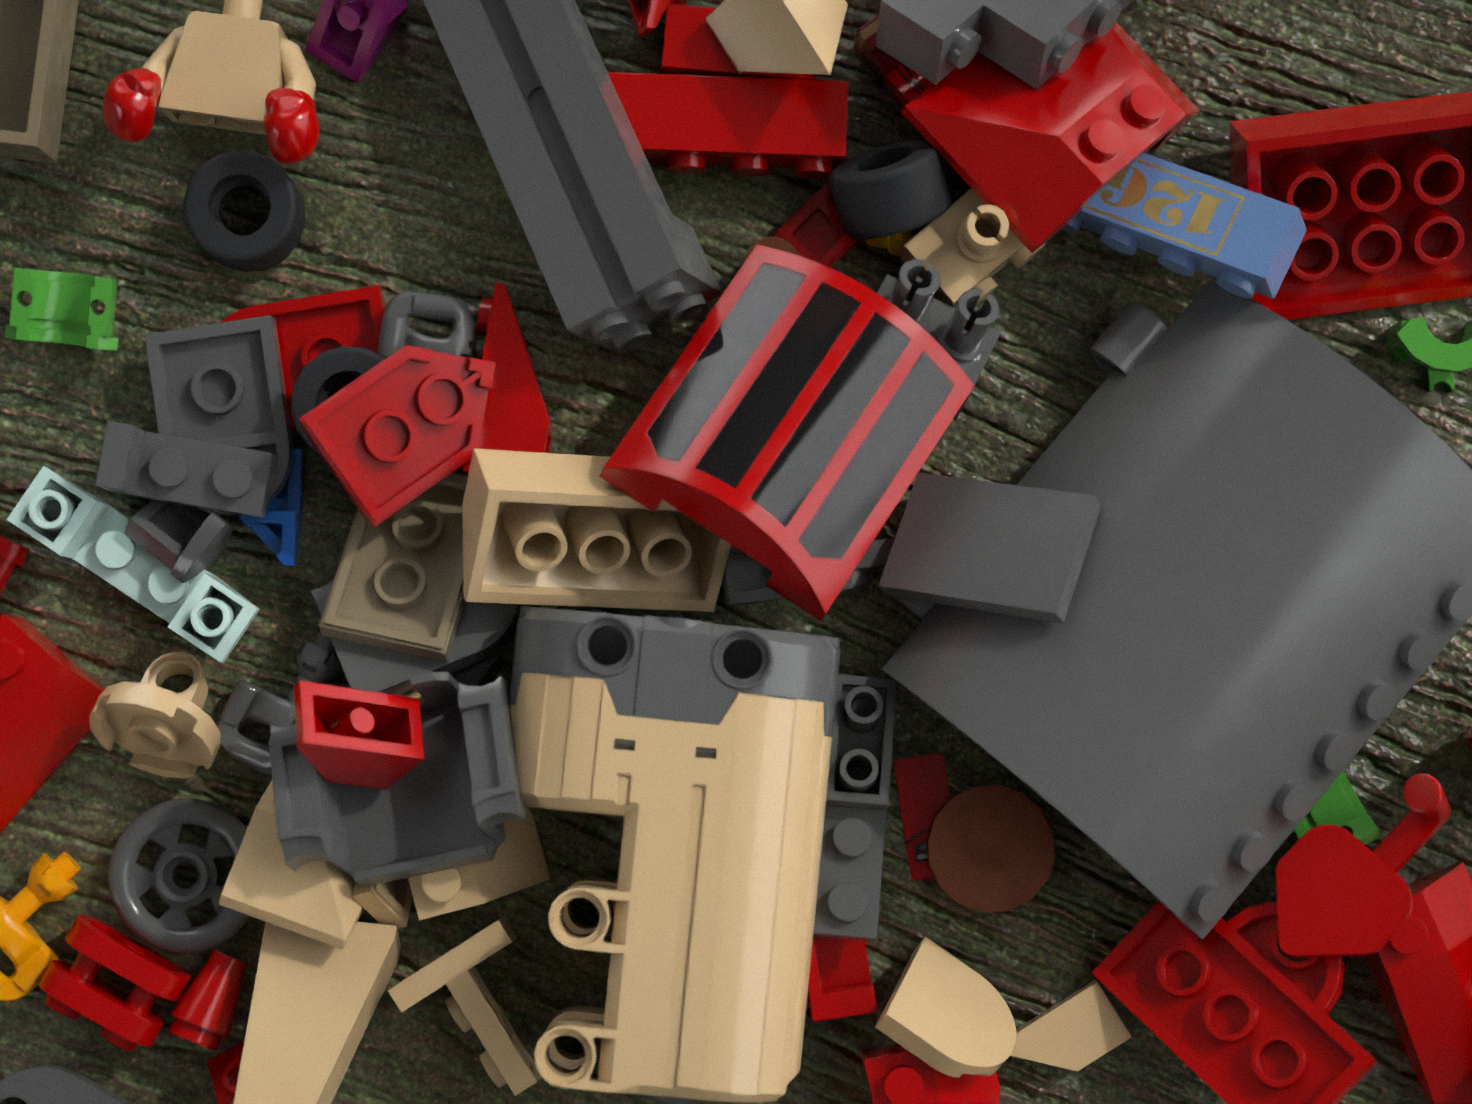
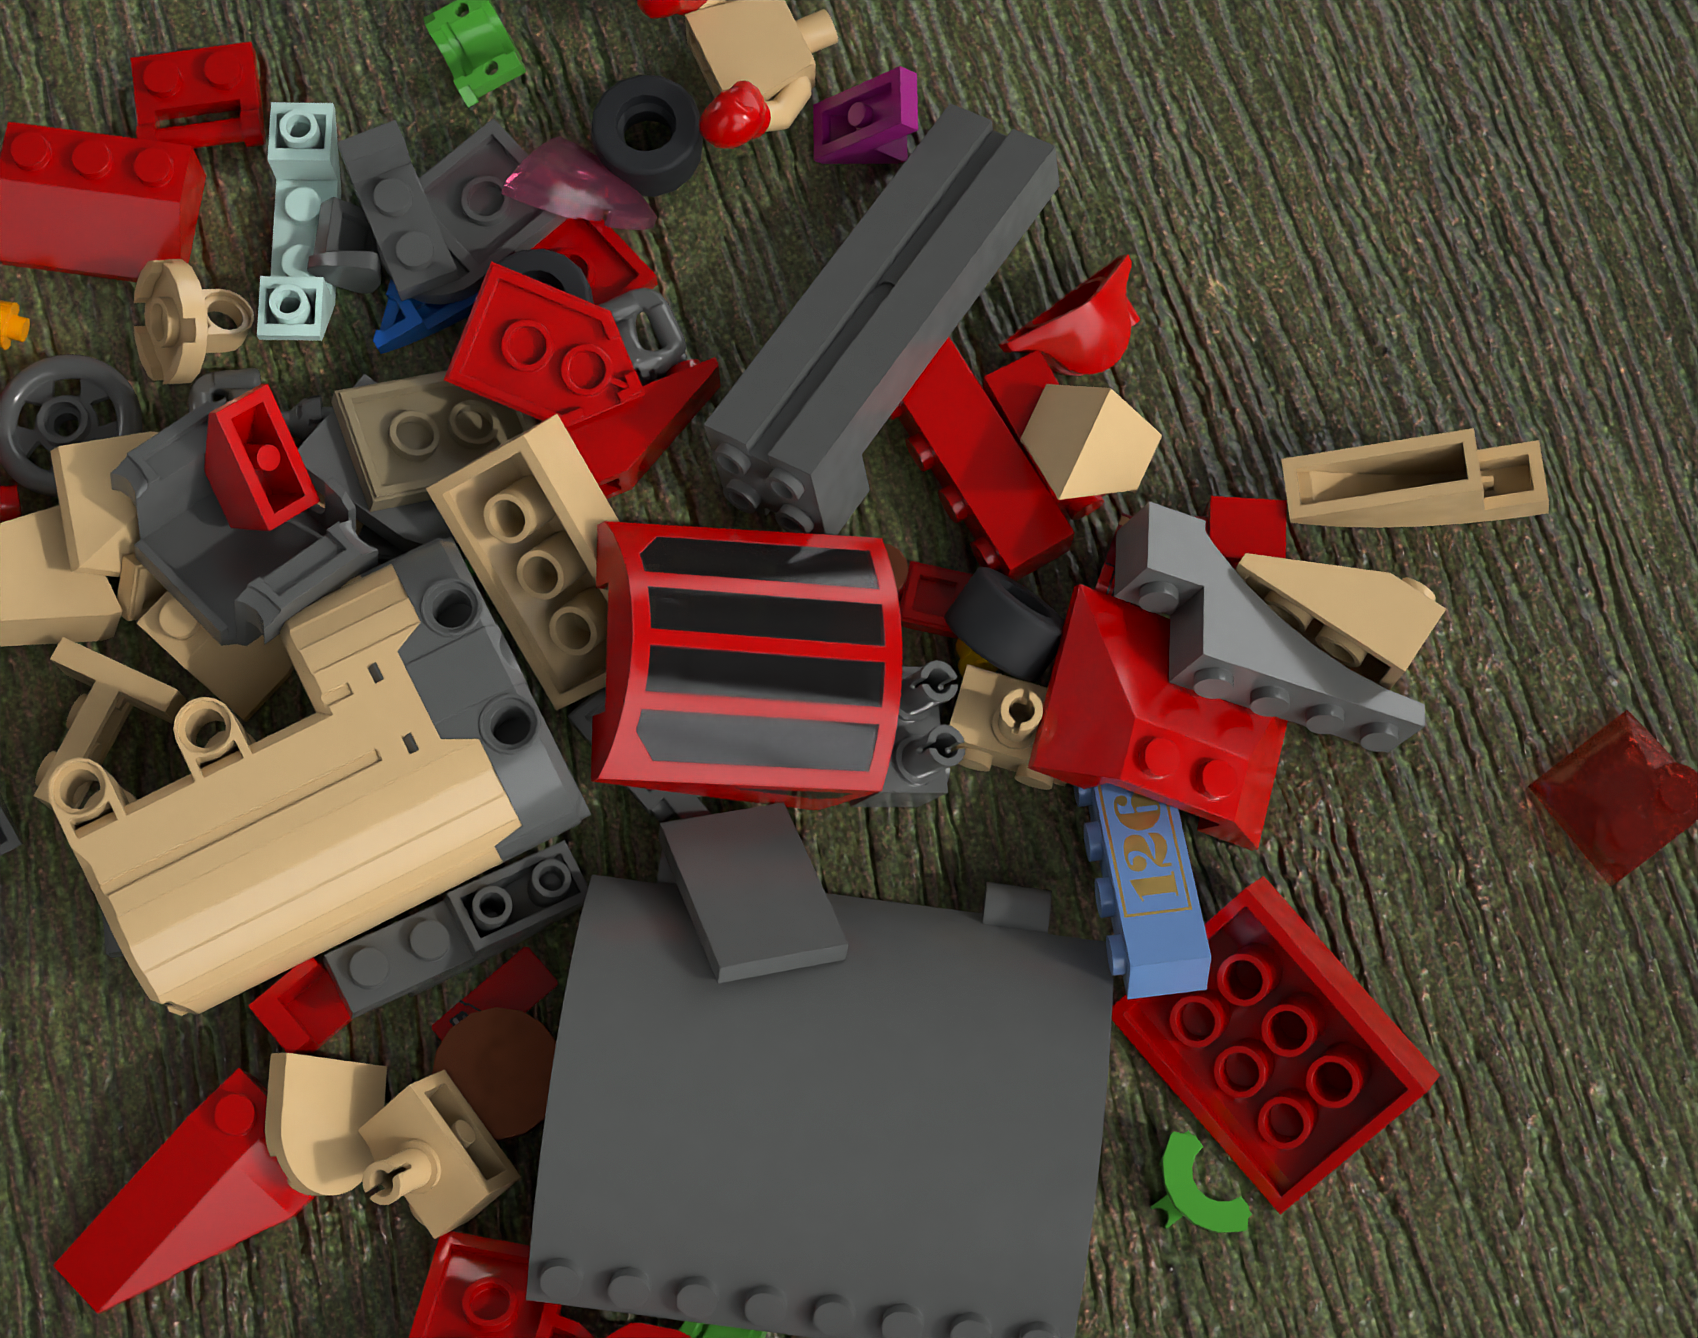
camera: 55 degrees right, 10 degrees down
tan tile [1010,980,1132,1072] -> none
none -> tan brick [358,1070,521,1239]
none -> clear pink brick [501,136,657,230]

